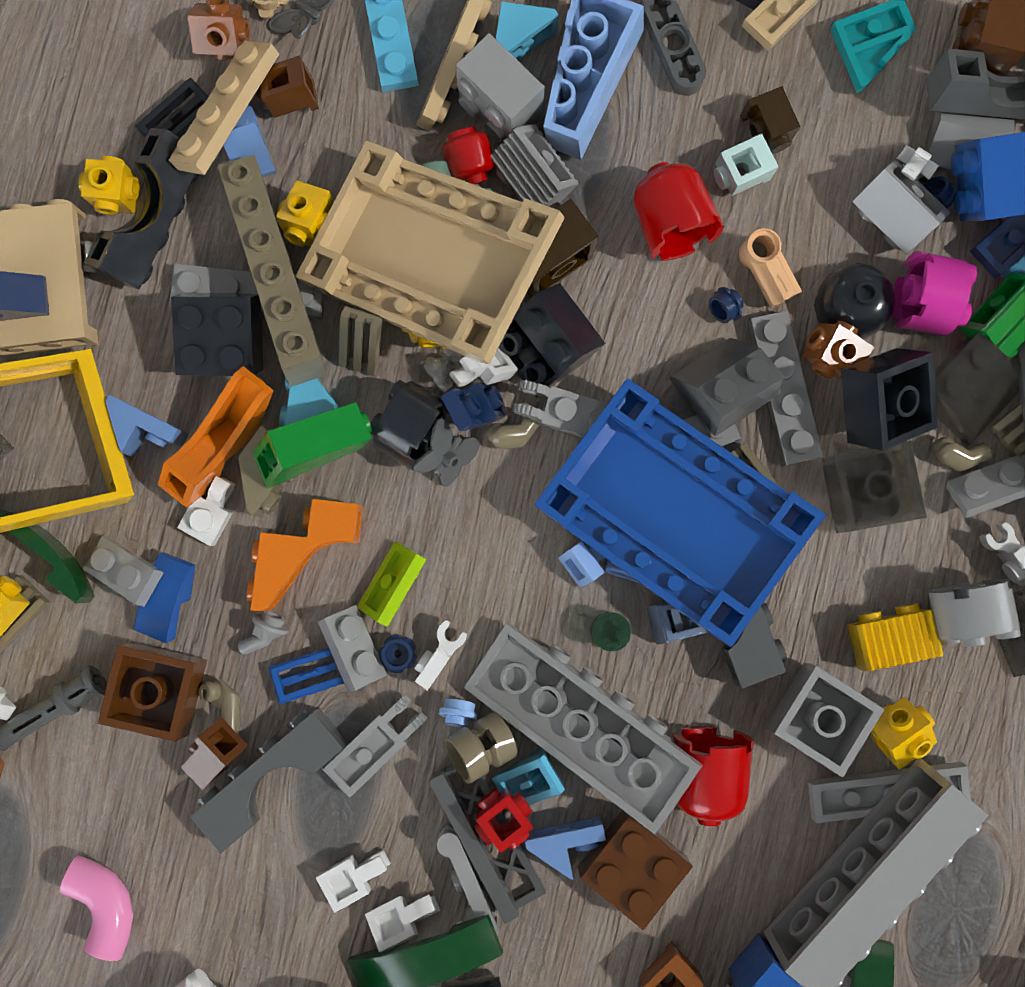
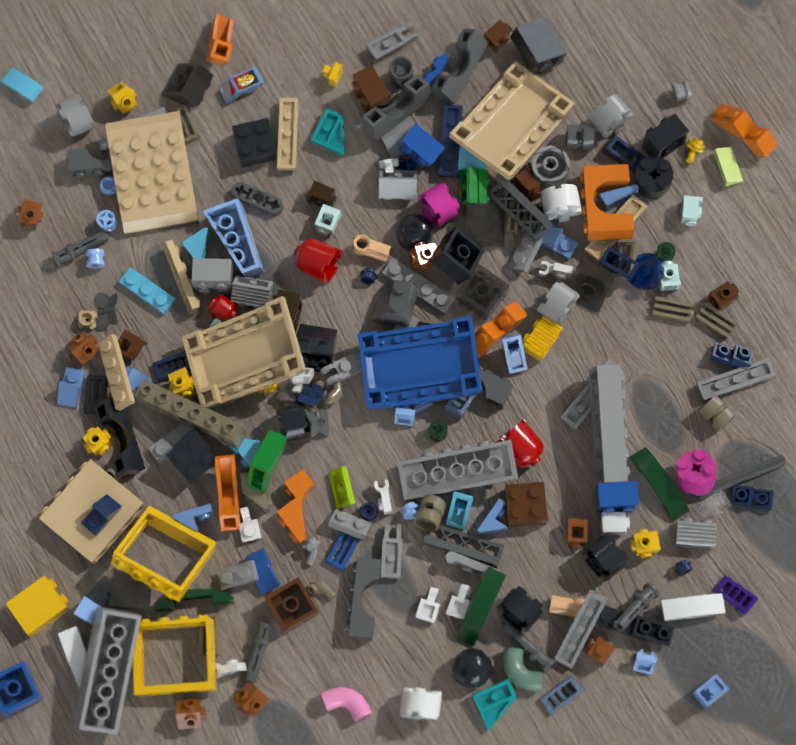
camera: 40 degrees left, 10 degrees down
reddish brown brick [181,717,249,790] -> none
dark tan tile [338,306,382,376] -> none
red brick [474,787,533,853] -> none
light grey brick [764,662,884,777] -> none
yellow brick [870,697,937,770] -> none
dark tan arm [933,437,993,471] -> none
none -> medium blue slope [57,367,86,409]
none -> dark blue slope [152,351,191,381]
none -> orange arch [475,301,528,360]
none -> medium blue slope [502,334,528,374]

